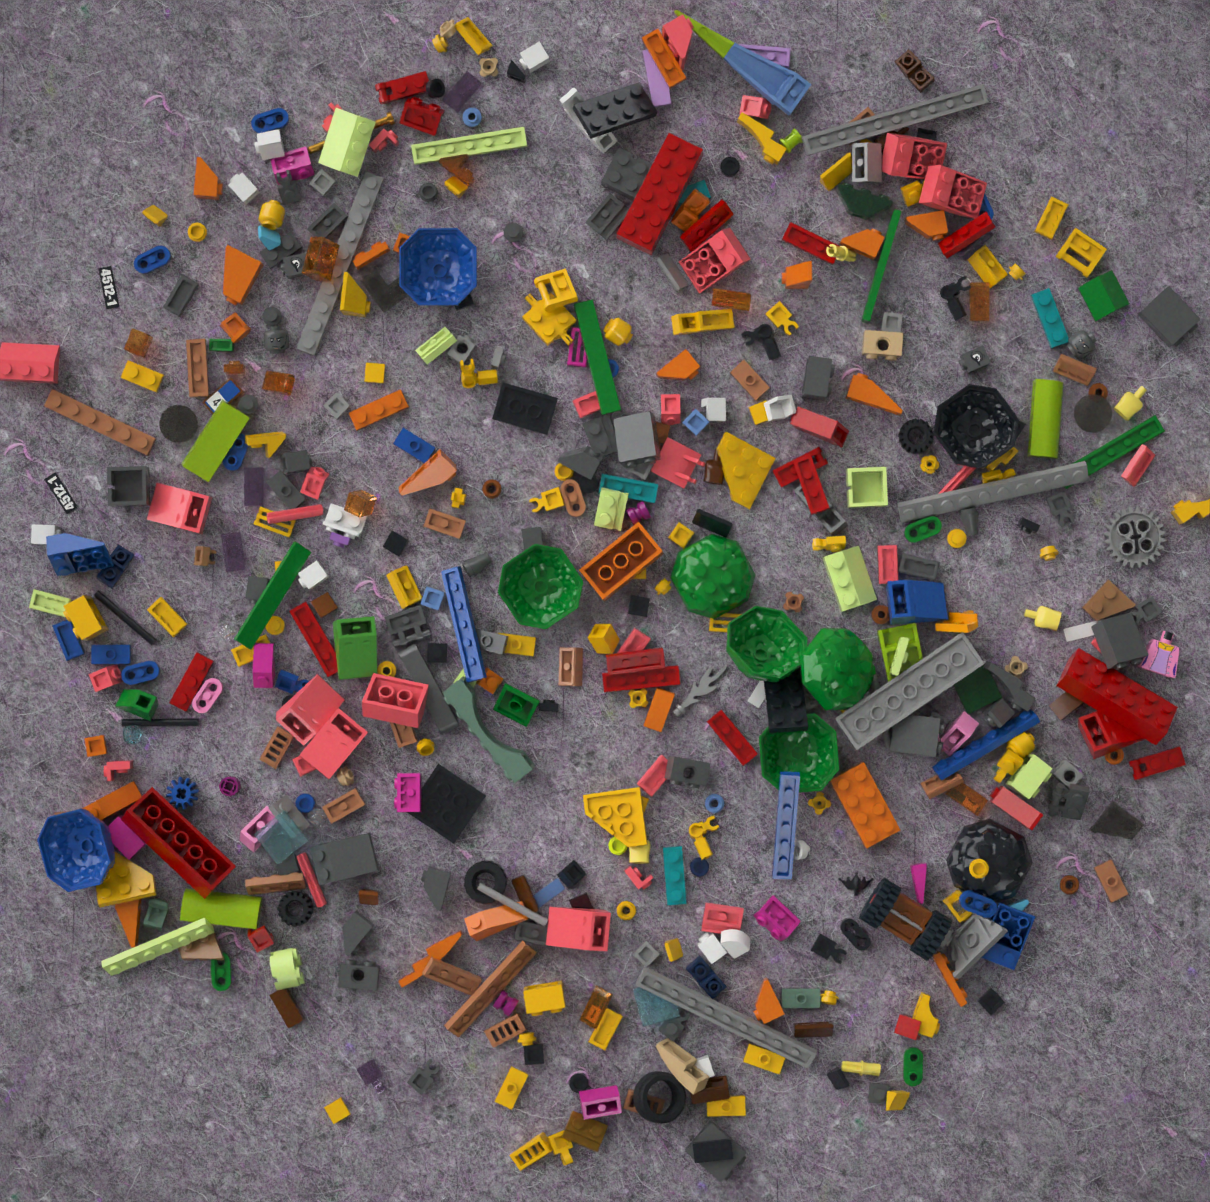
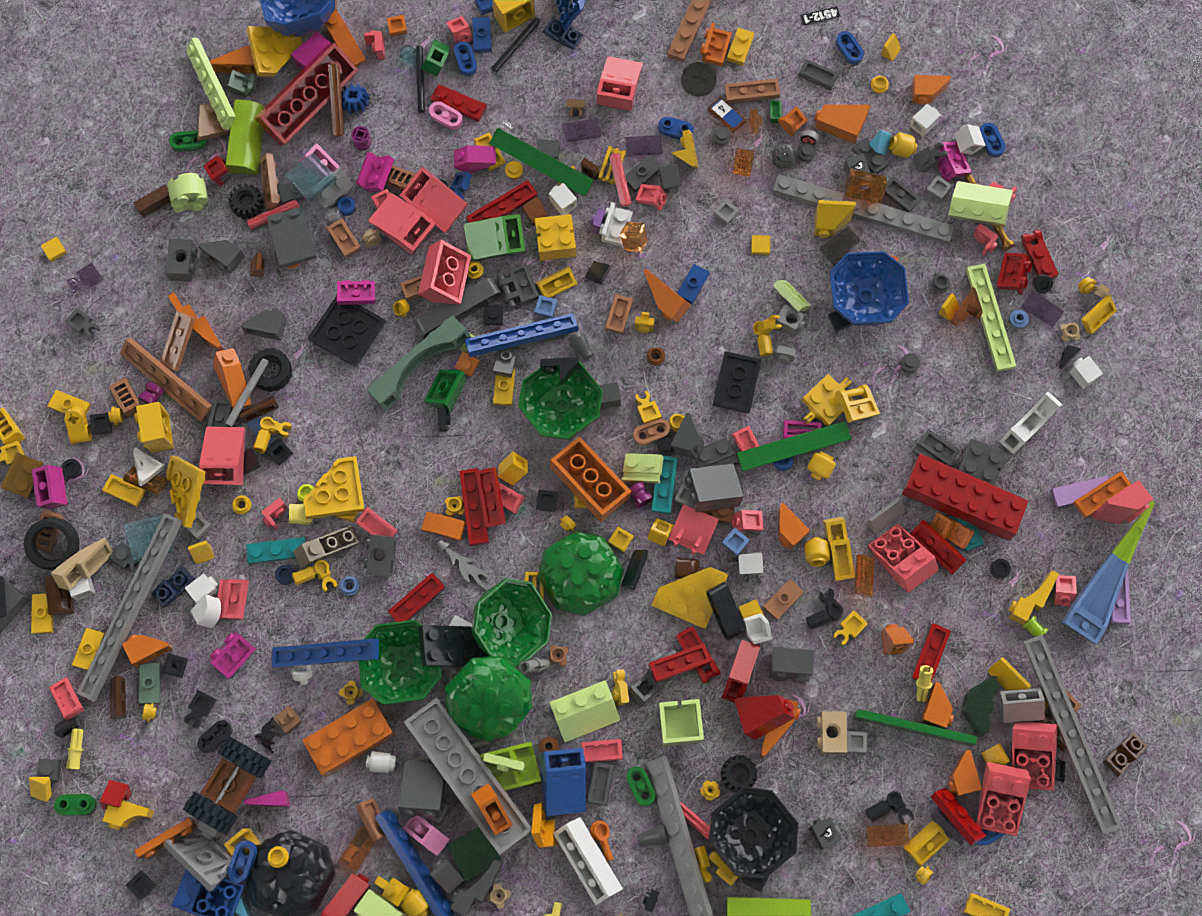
camera: 85 degrees right, 15 degrees down
dark grey piece [107,466,150,507] -> none
clear orange panel [124,328,153,358] -> none
yellow plate [147,597,188,637] -> none
lime brick [182,399,250,482] -> none
orange plate [349,389,409,431] -> none
orange plate [353,241,390,270] -> none
nougat slope [558,647,583,686] -> none
black plate [573,82,658,139] -> none
yellow plate [947,529,966,548] -> none
none -> coral plate [49,677,84,721]
none -> yellow piece [64,406,92,445]
none -> white tile [133,448,164,486]
none -> black tile [162,653,188,678]
none -> yellow plate [166,455,205,528]
none -> yellow bar [252,416,292,454]
none -> medium nougat tile [274,705,303,734]
none -> dark tan slope [293,526,359,569]
none -> dark orange axle [328,63,344,136]
none -> dark pink bracket [356,152,394,193]
none -> white brick [366,751,396,774]
none -> orange slope [471,783,513,836]
none -> light grey pin [519,658,551,674]
none -> yellow piece [535,214,576,261]
none -> black slope [540,357,580,386]
none -> white brick [553,817,623,905]
none -> reddish brown tile [581,158,599,180]
none -> orange plate [589,820,614,862]
none -> yellow slope [647,518,674,546]
none -> orange bracket [700,23,732,67]
none -> black beam [706,582,746,641]
none -> red slope [734,695,795,740]
none -> tile [800,130,819,146]
none -> yellow head [804,537,830,567]

